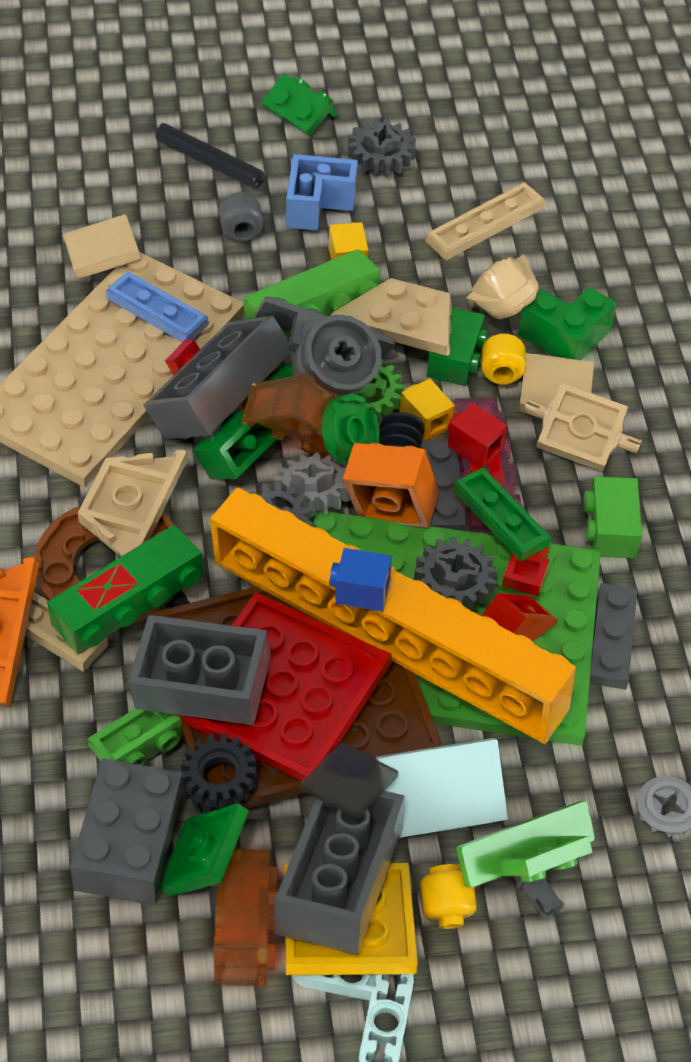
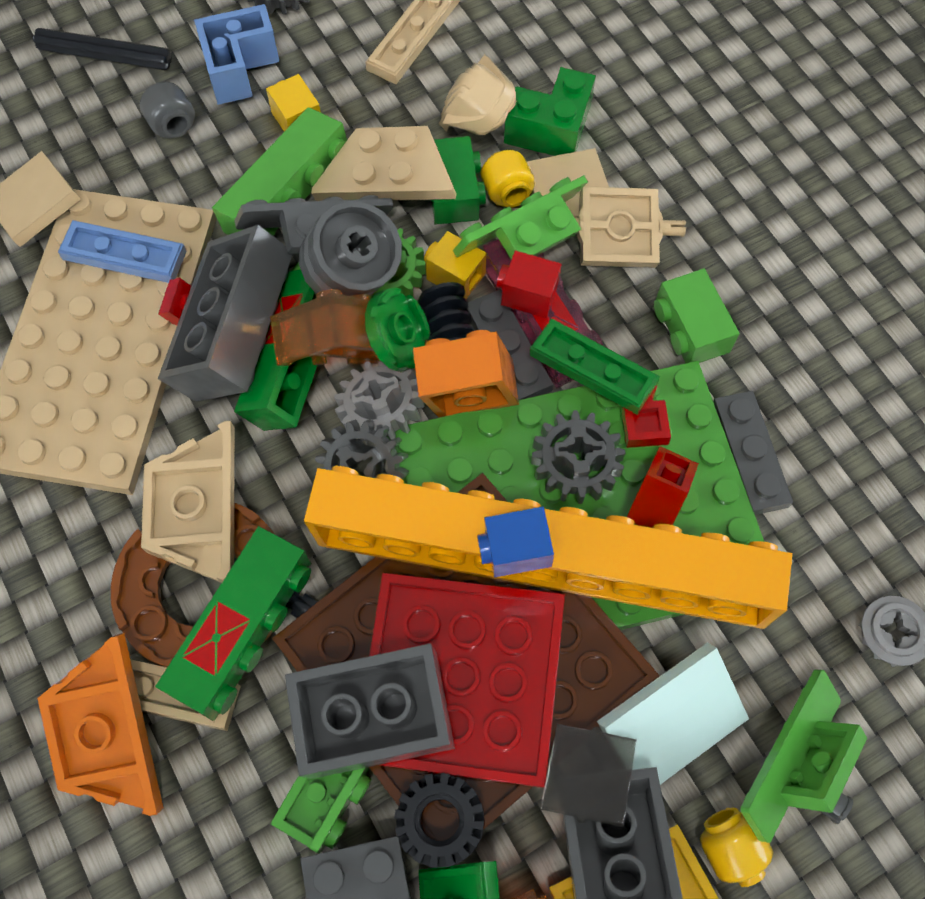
camera: 20 degrees left, 15 degrees up
none -> bright green bracket [453,175,588,260]

